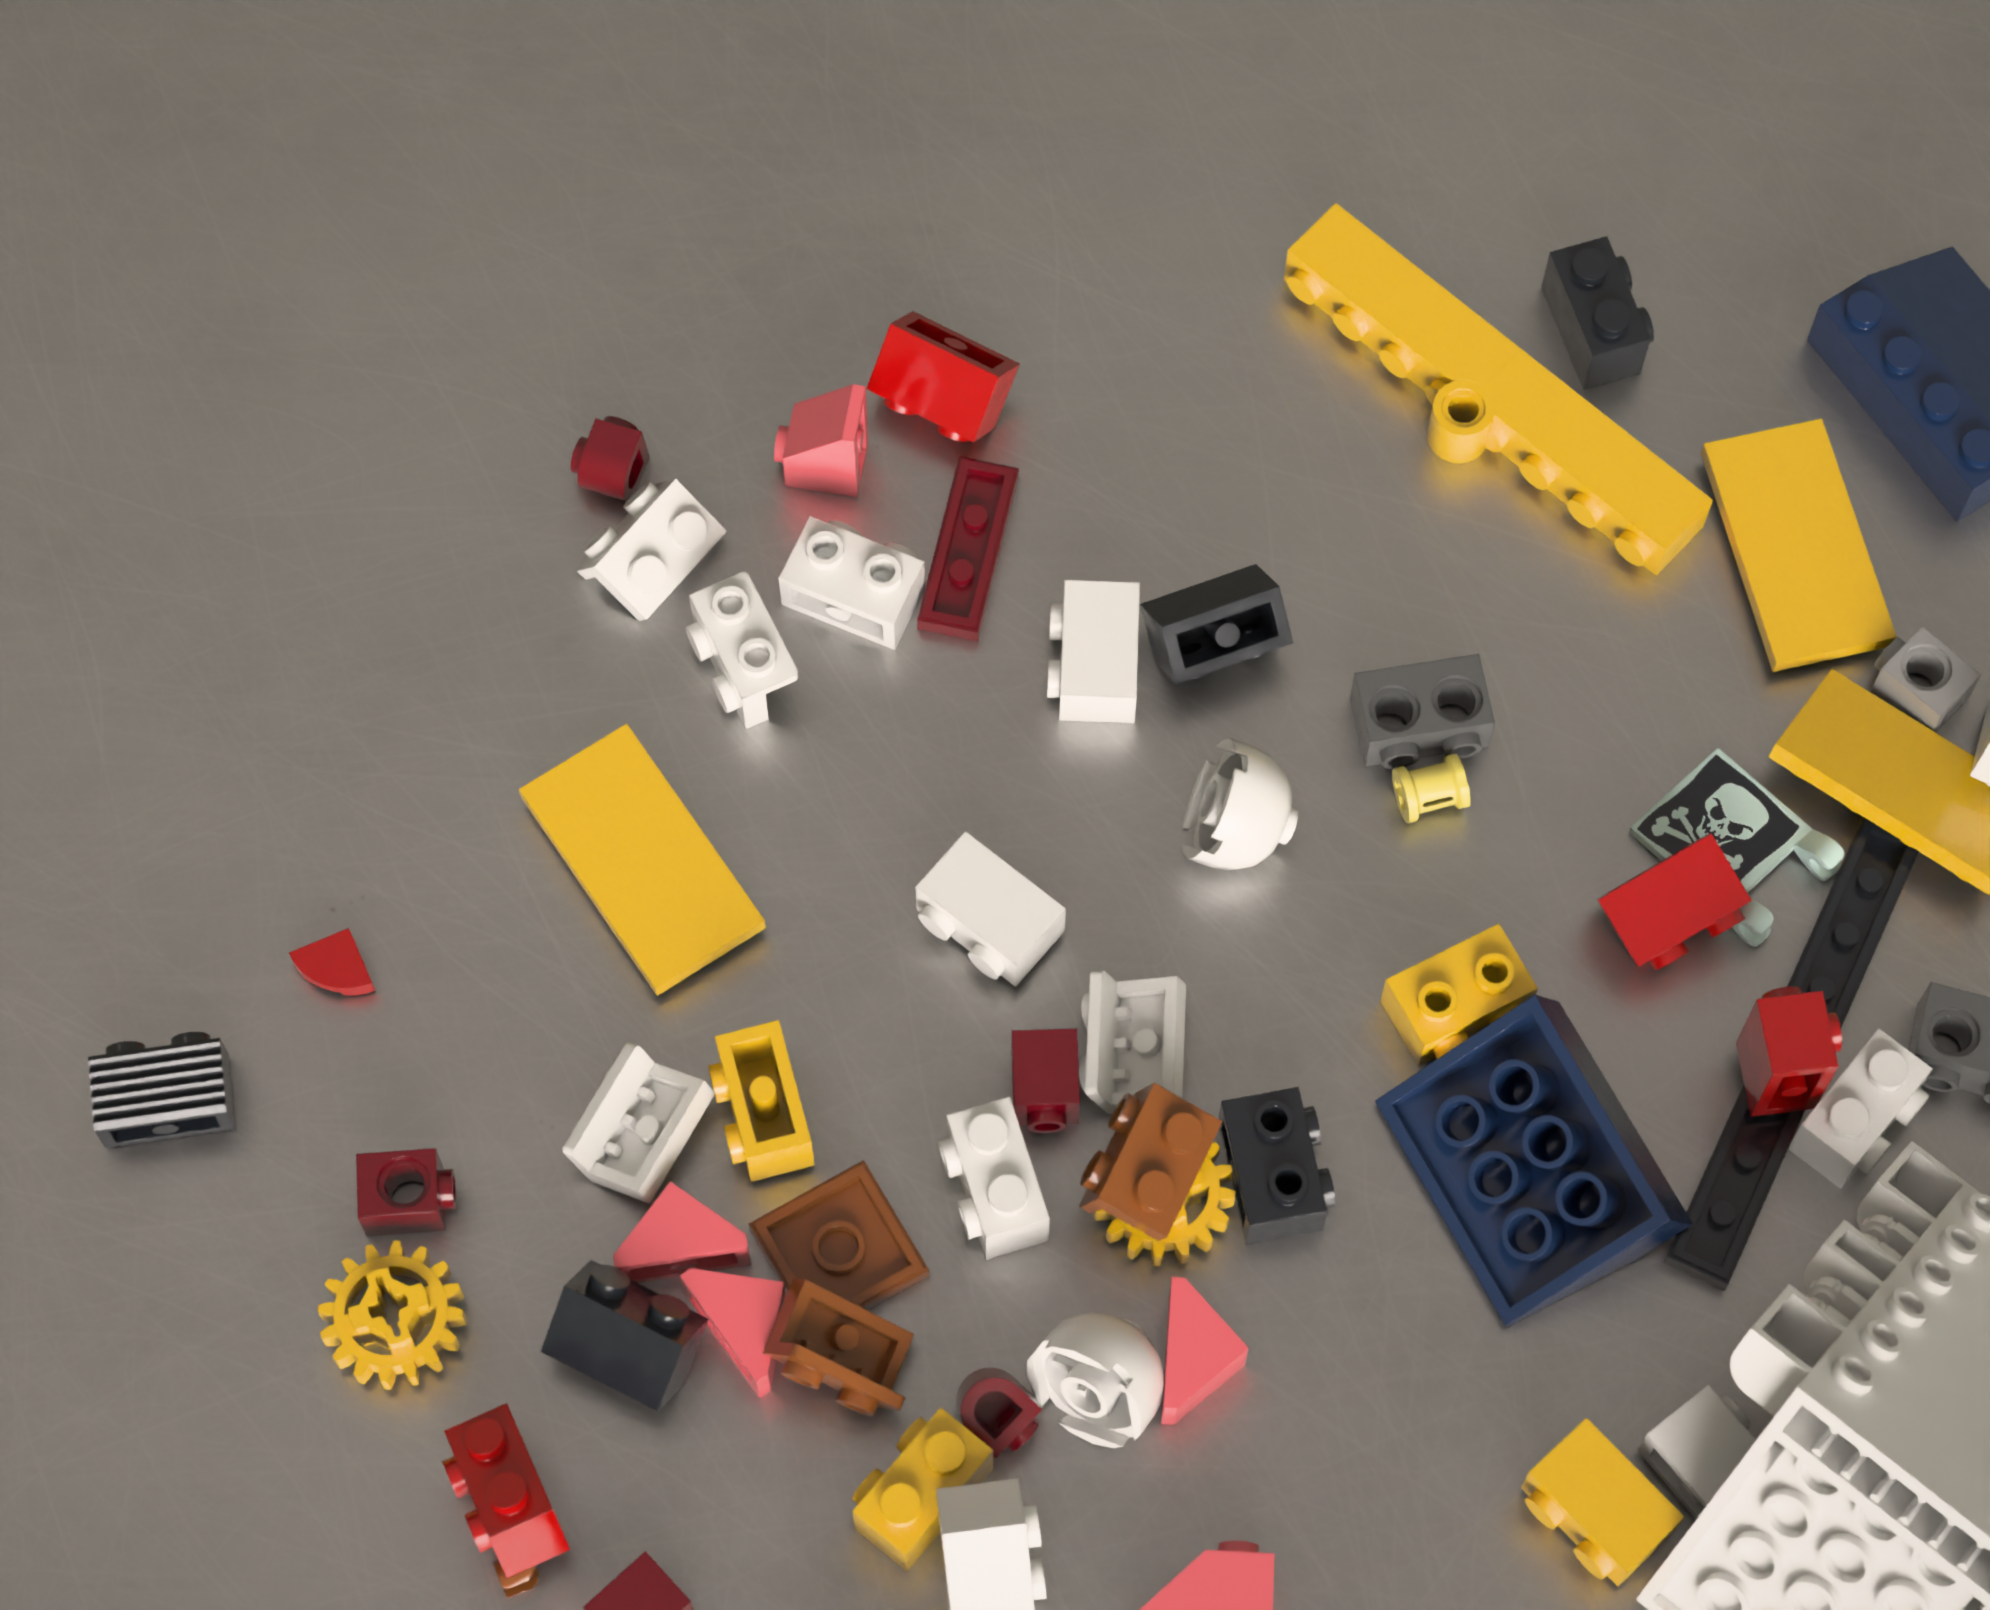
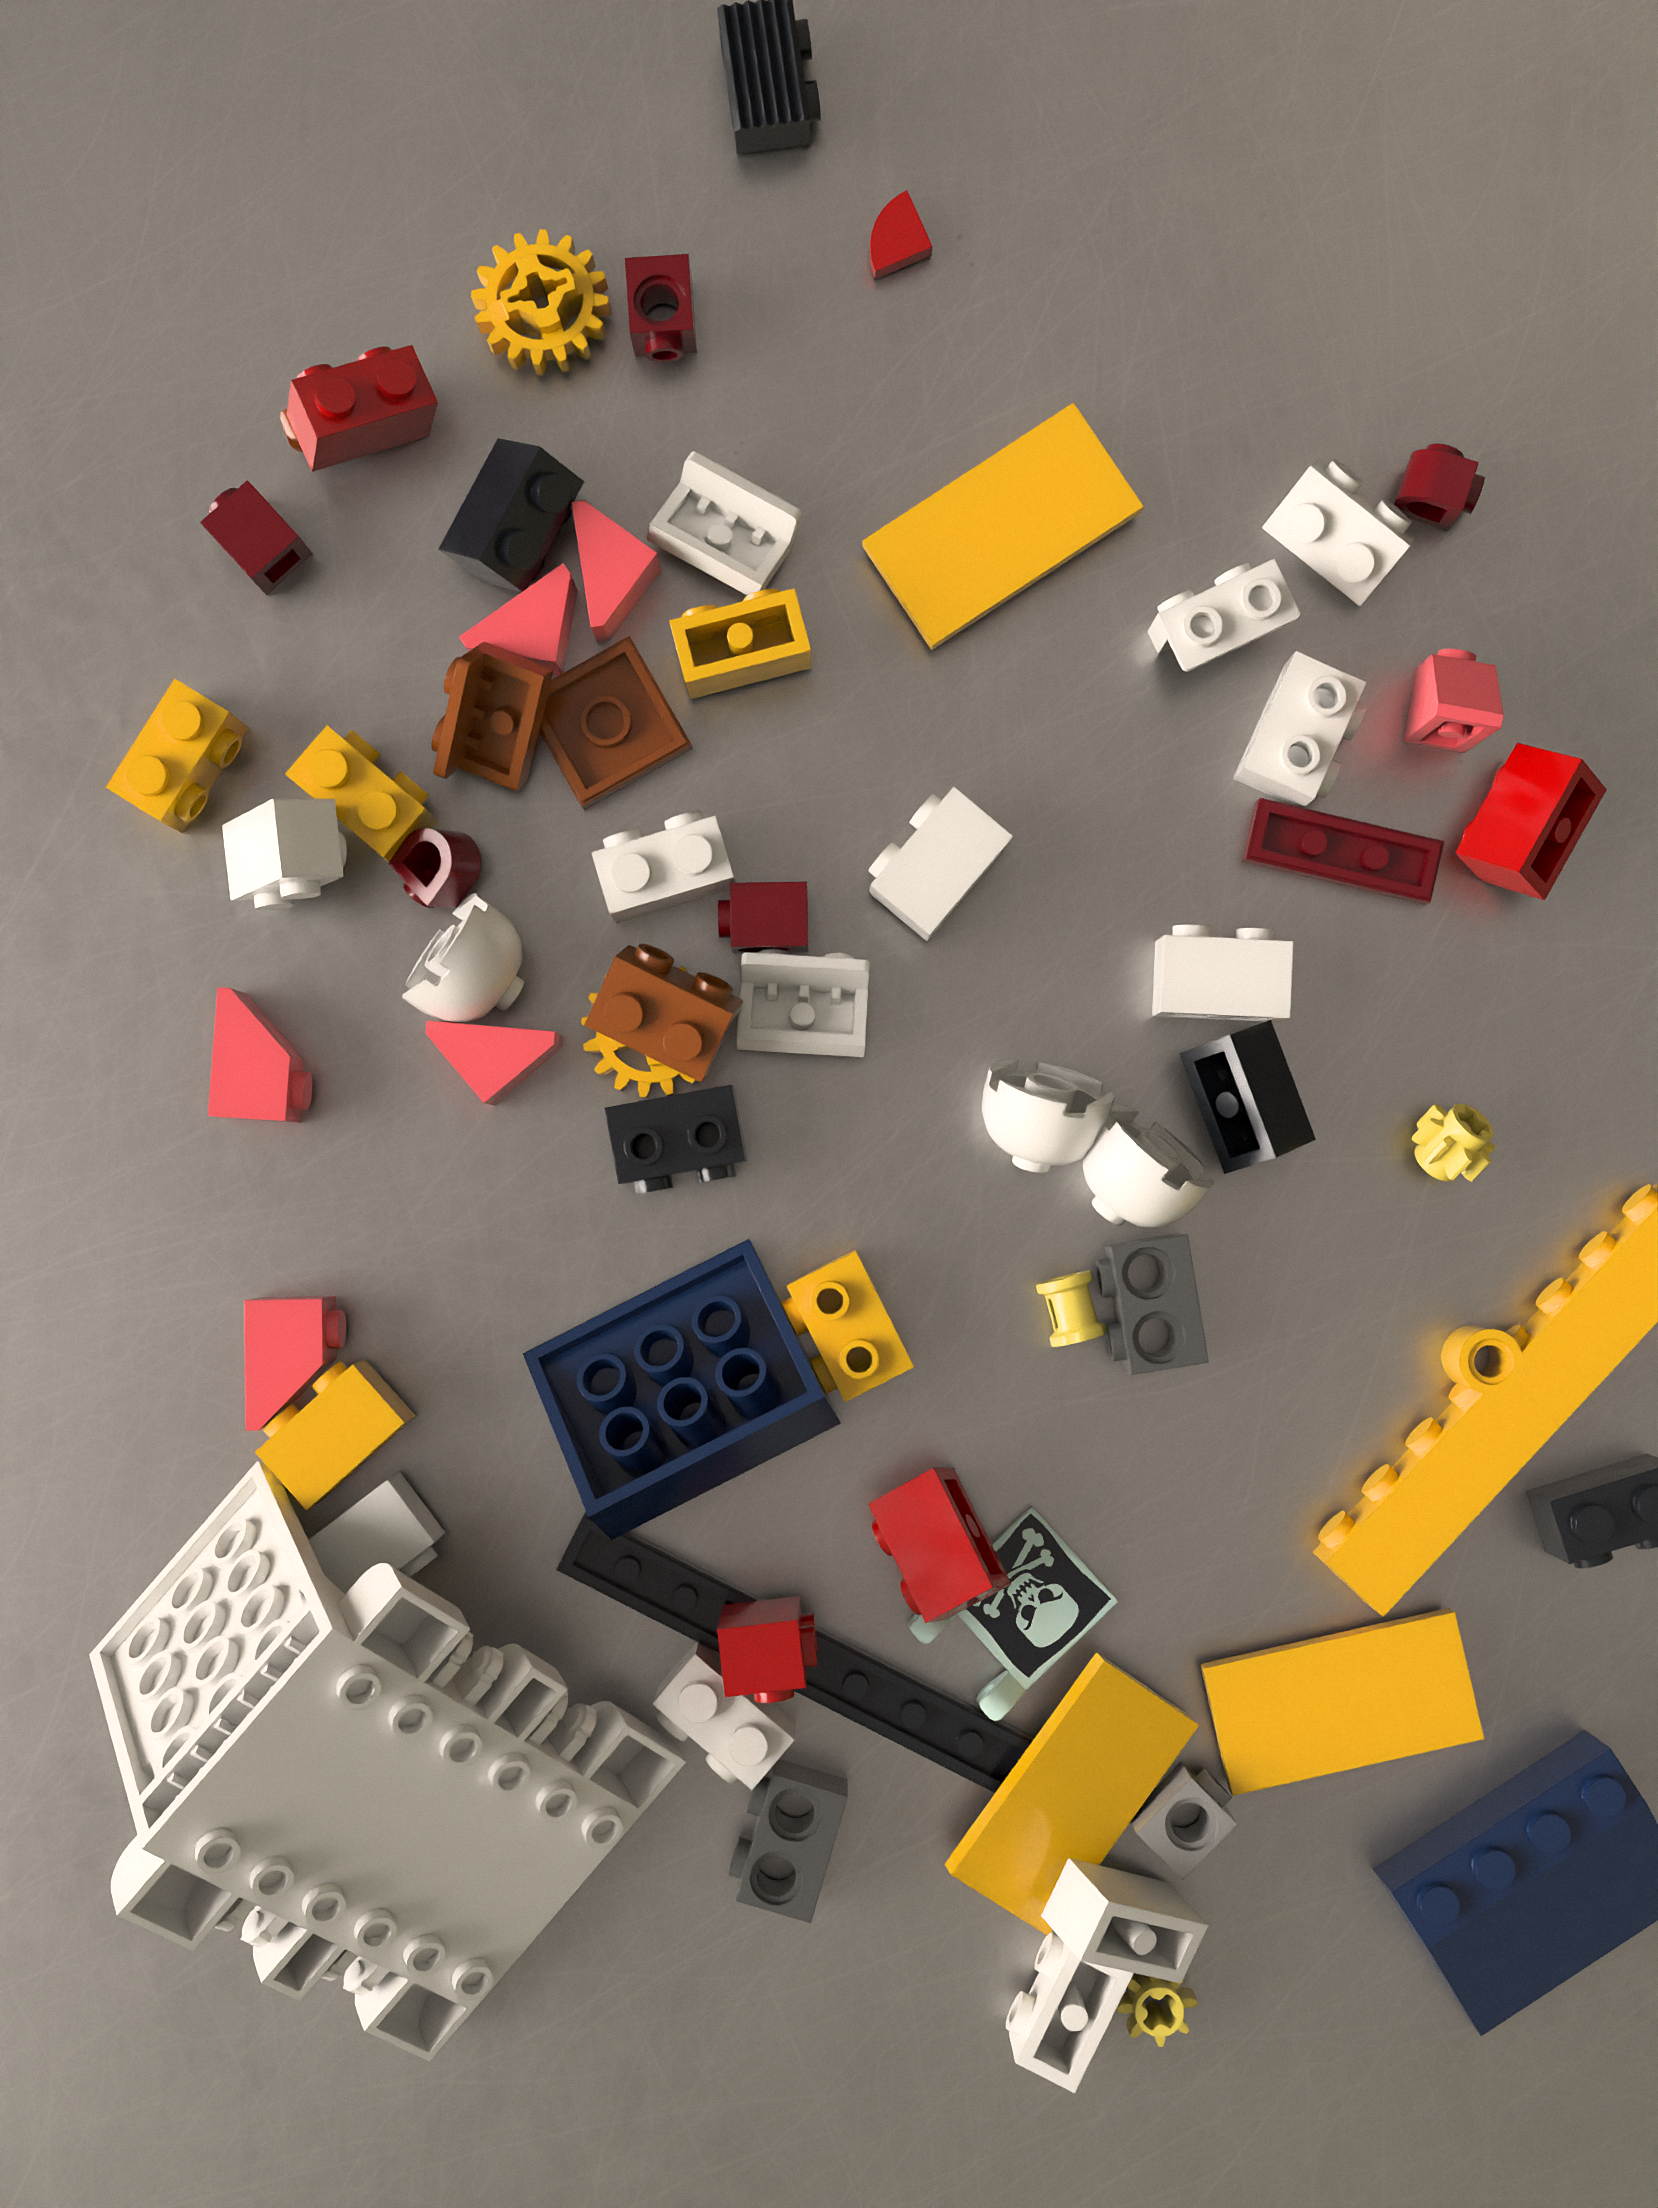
camera: 90 degrees right, 20 degrees up
none -> coral slope [244,1296,346,1431]
none -> white cylinder [1082,1104,1214,1228]
none -> light yellow gear [1412,1104,1496,1182]

